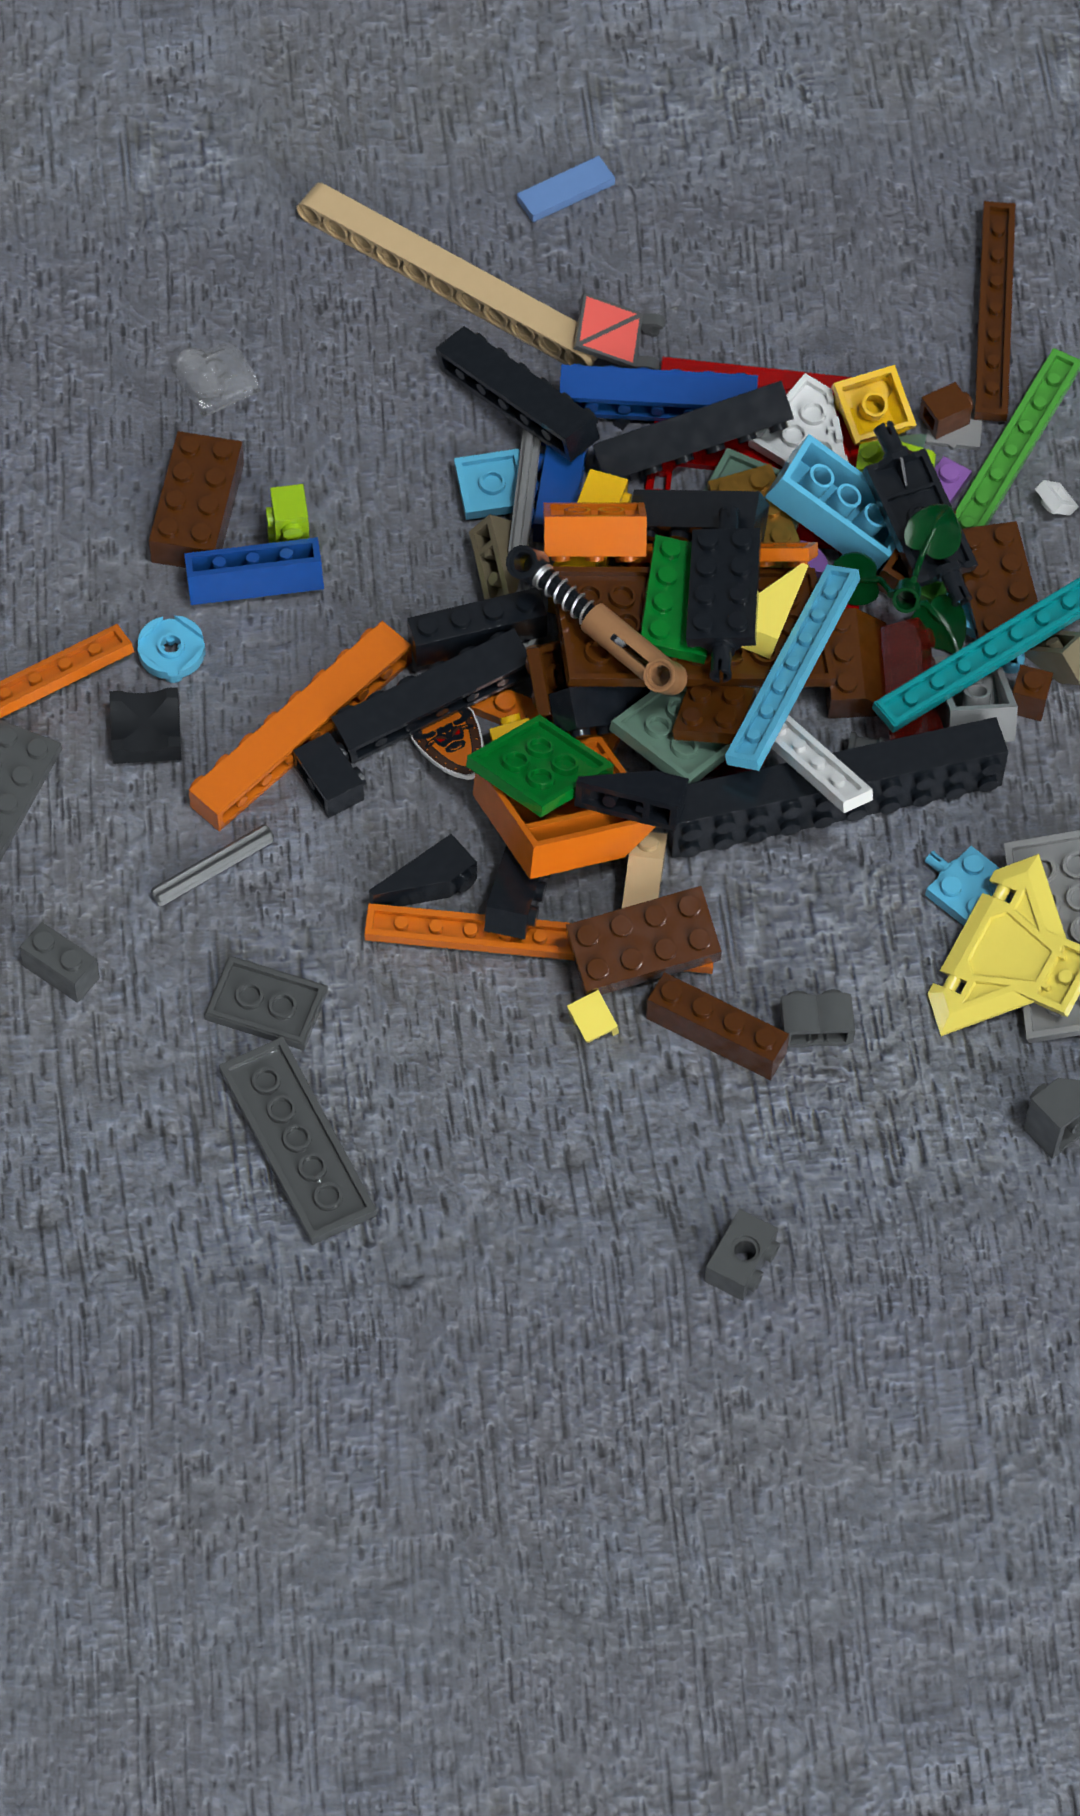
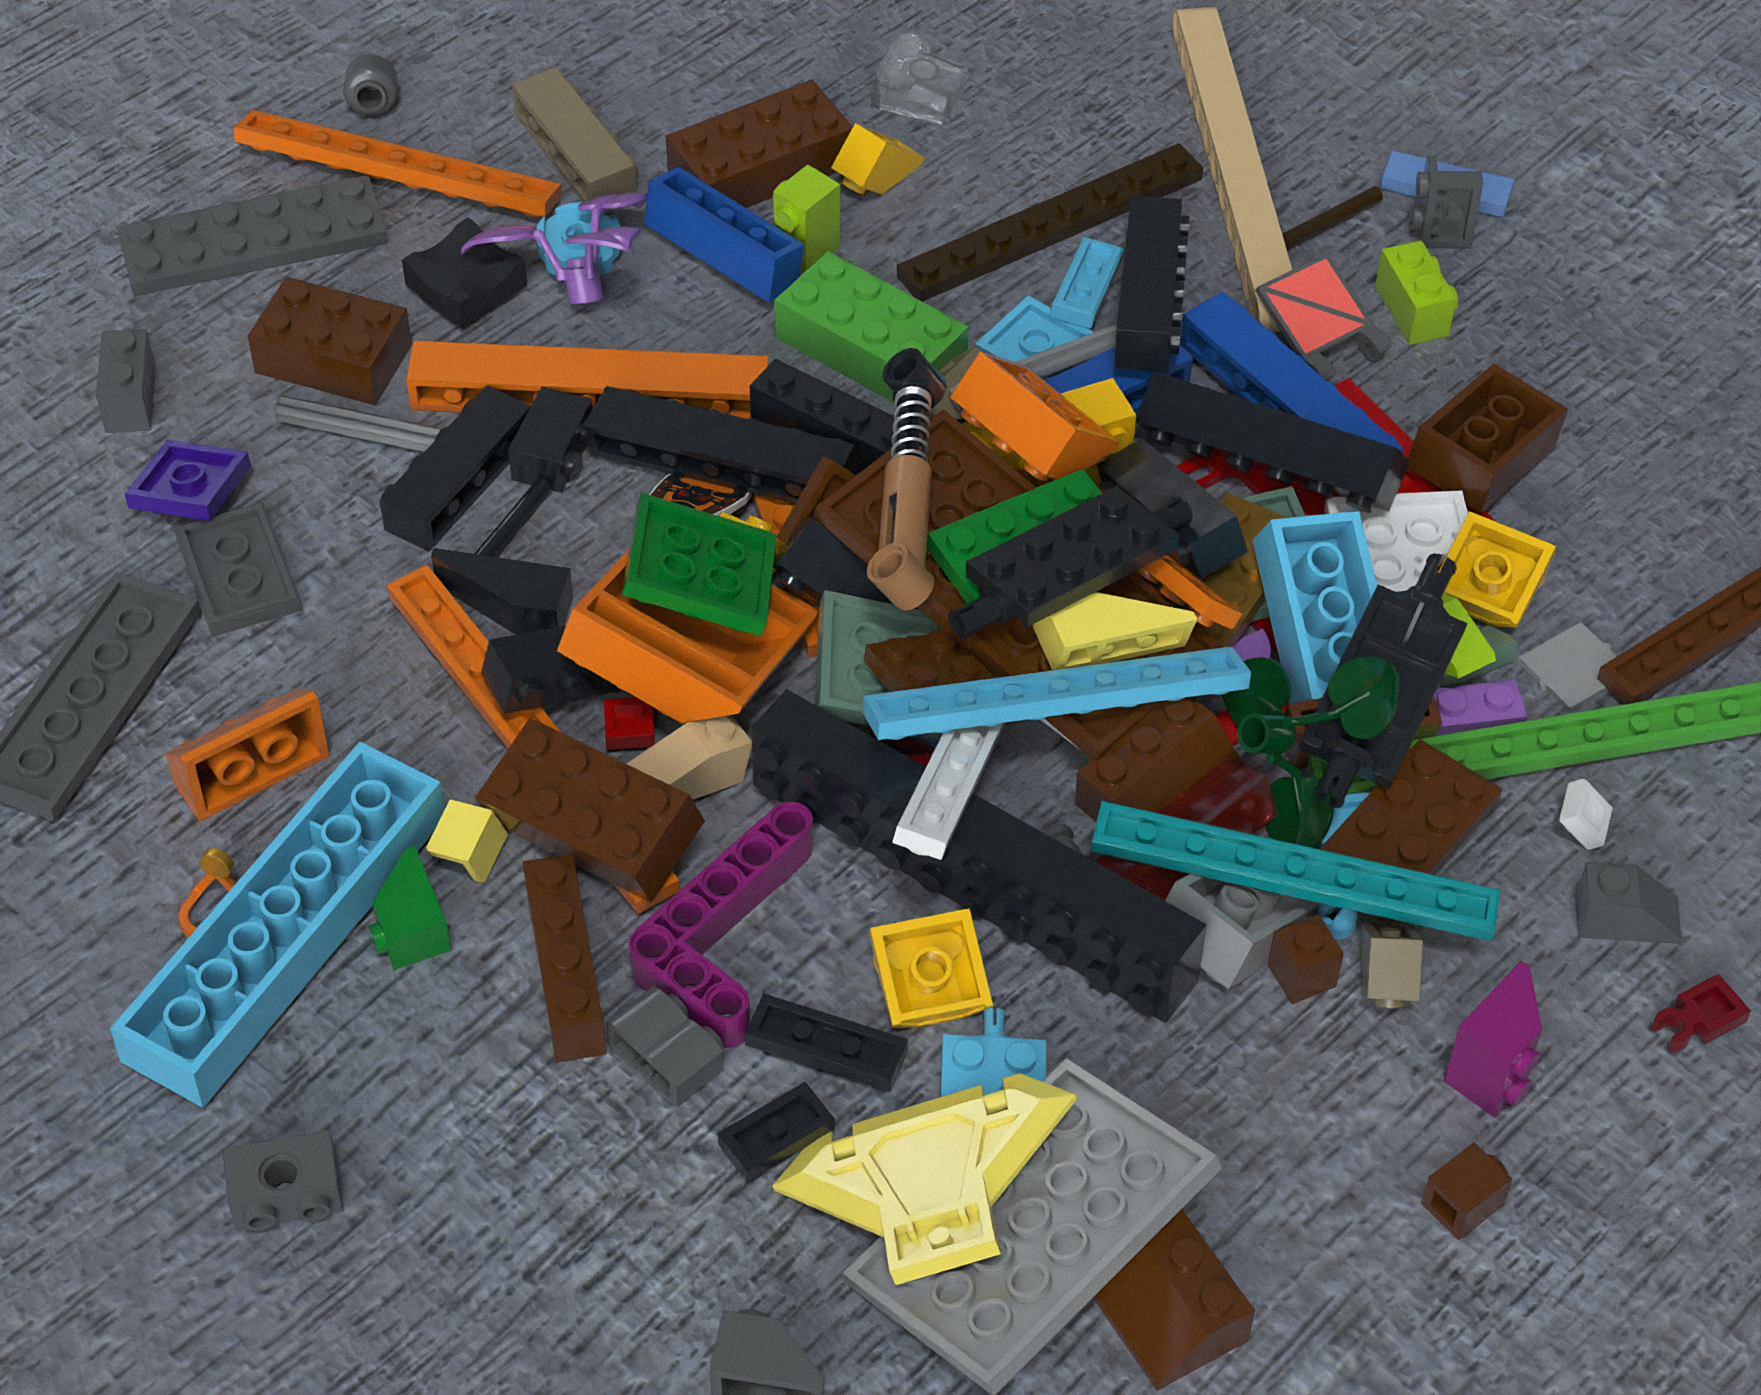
camera: 50 degrees right, 10 degrees down
black slope [574,770,689,831] -> none
reddish brown brick [919,382,973,439] -> none
none -> medium azure brick [110,741,445,1108]
none -> dark purple plate [125,440,251,521]
none -> orange slope [165,689,330,822]
none -> piece [178,848,236,938]
none -> reddish brown brick [248,277,412,405]
none -> green slope [368,846,451,970]
none -> black brick [379,385,531,552]
none -> medium lavender plant [461,192,648,304]
none -> black bar [474,477,552,557]
none -> dark tan brick [512,67,639,202]
none -> red plate [604,698,655,749]
none -> magenta beam [628,802,813,1048]
none -> black plate [717,1082,835,1182]
none -> black plate [744,993,909,1092]
none -> bright green brick [774,251,969,403]
none -> yellow slope [831,123,926,195]
none -> yellow slope [869,908,993,1028]
none -> dark brown plate [897,143,1203,302]
none -> medium azure tile [1049,237,1124,329]
none -> dark brown bar [1282,186,1383,250]
none -> lime brick [1375,240,1458,345]
none -> reddish brown brick [1408,364,1568,514]
none -> dark grey bracket [1410,156,1483,248]

